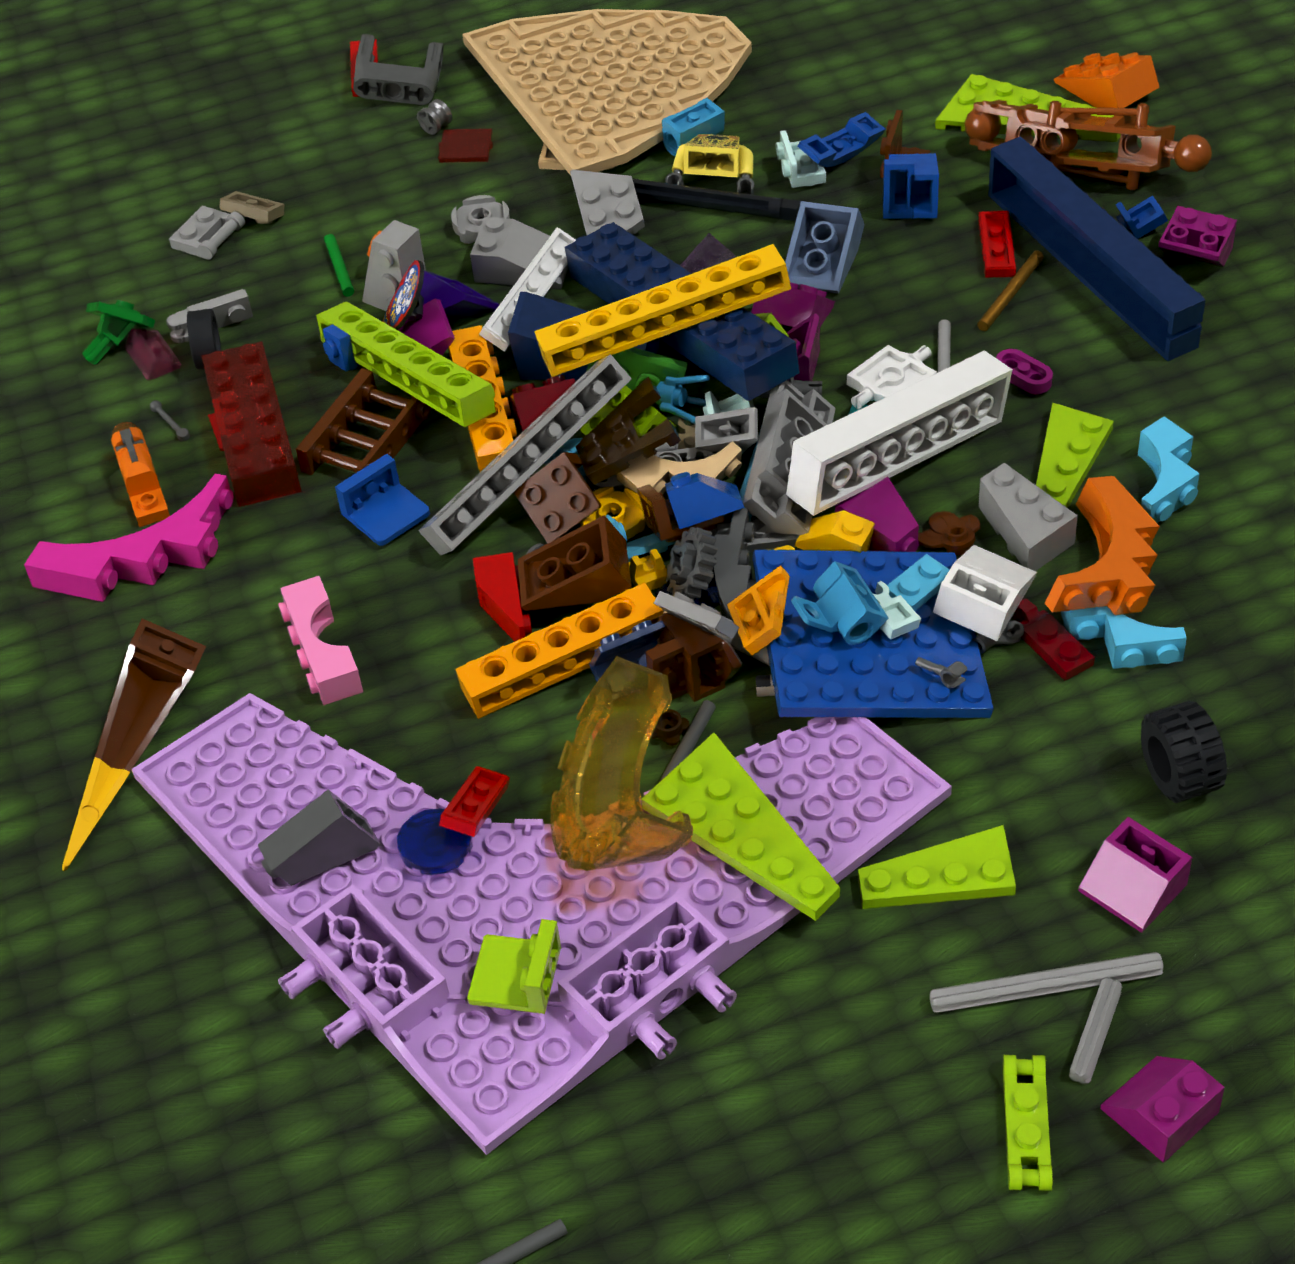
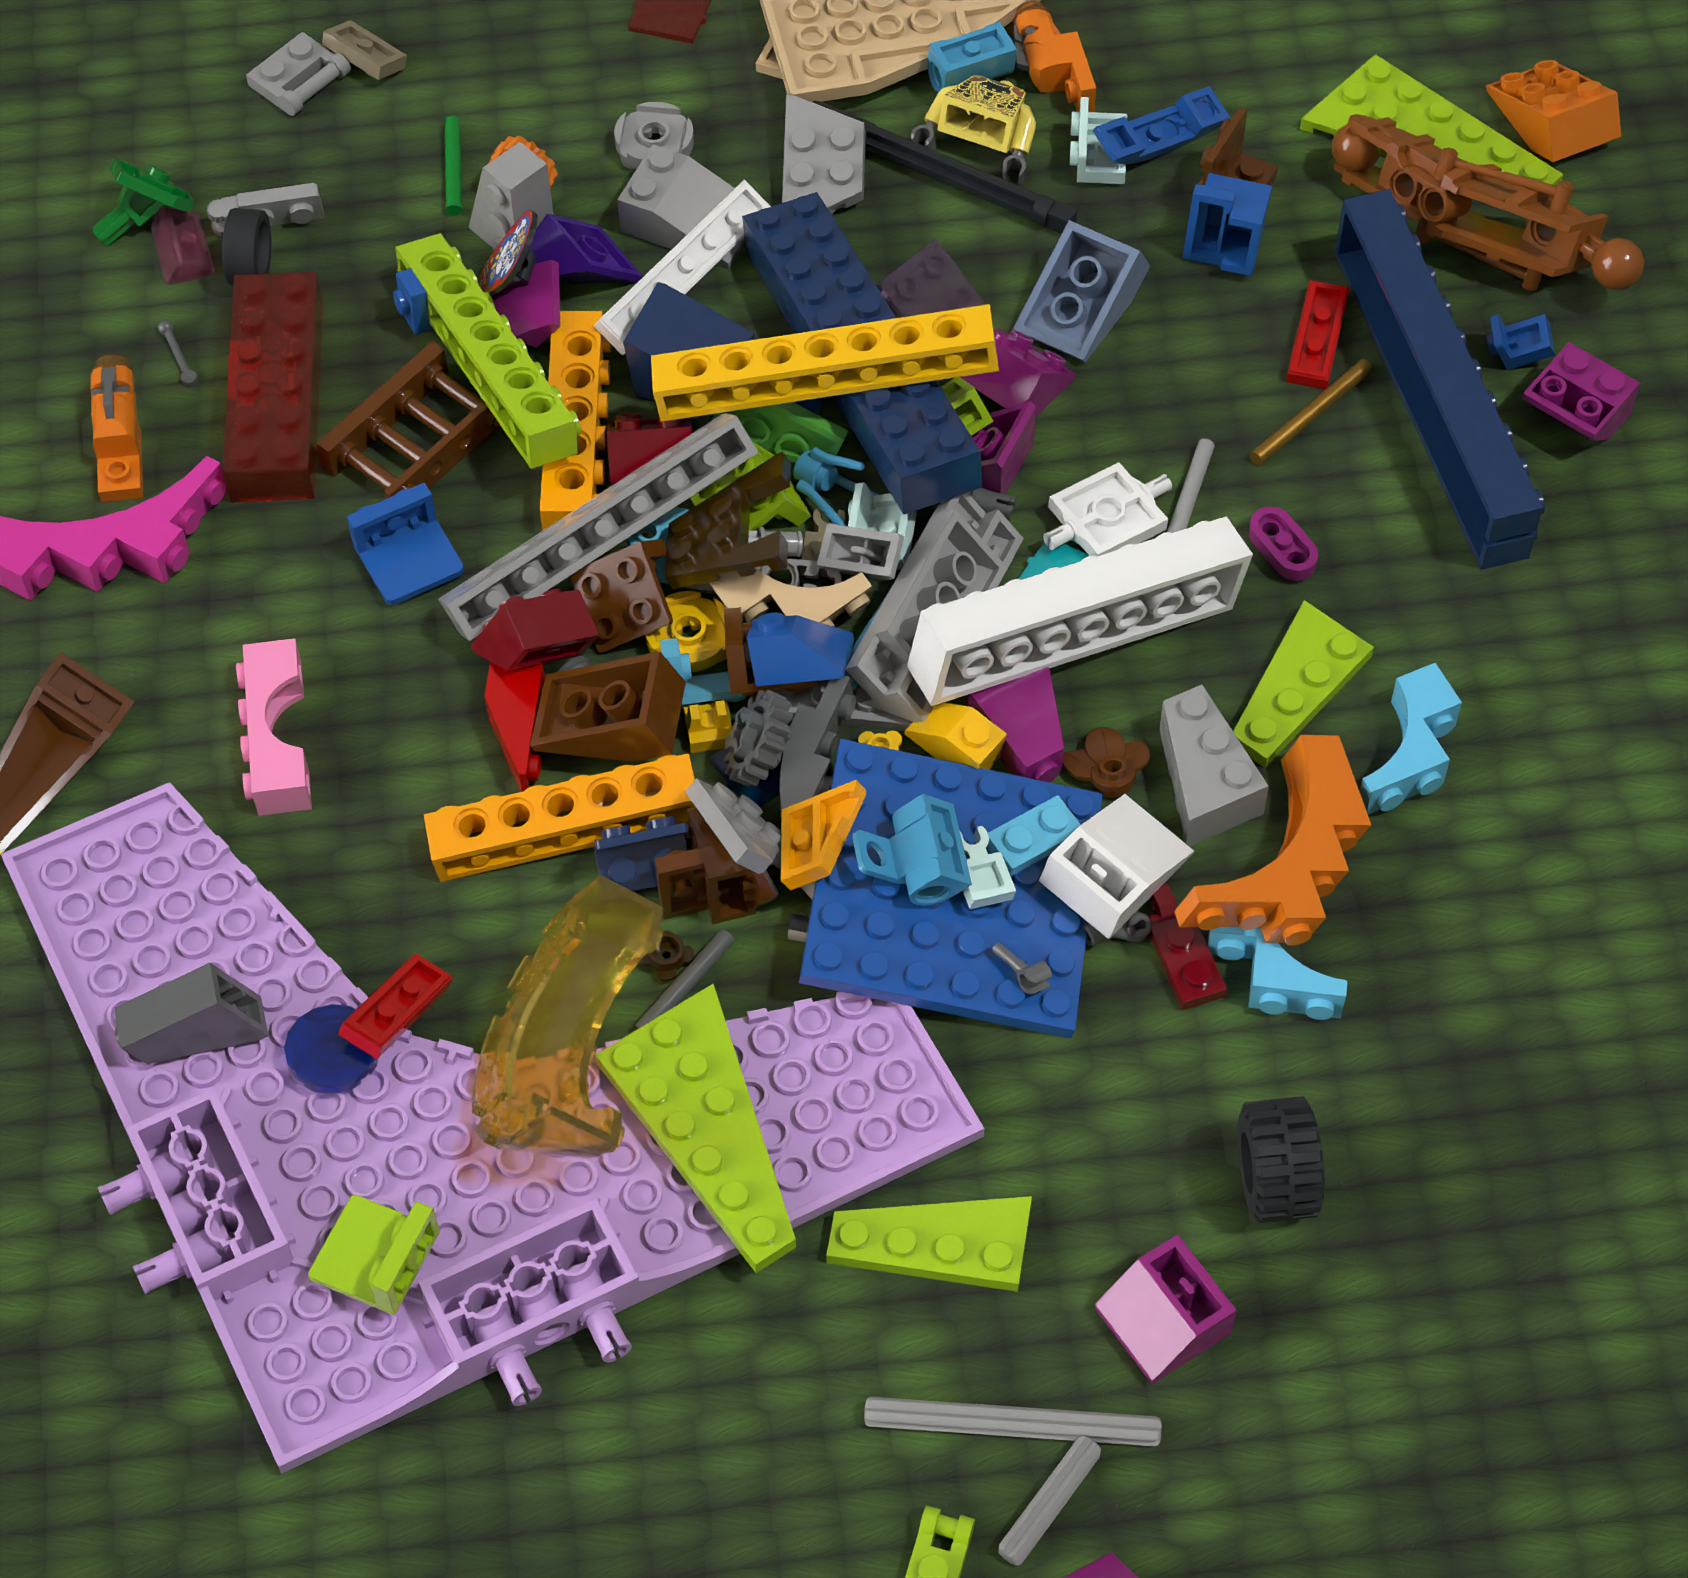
camera: 10 degrees right, 10 degrees up
none -> dark red slope [471,589,599,670]
none -> orange plate [1013,1,1096,112]

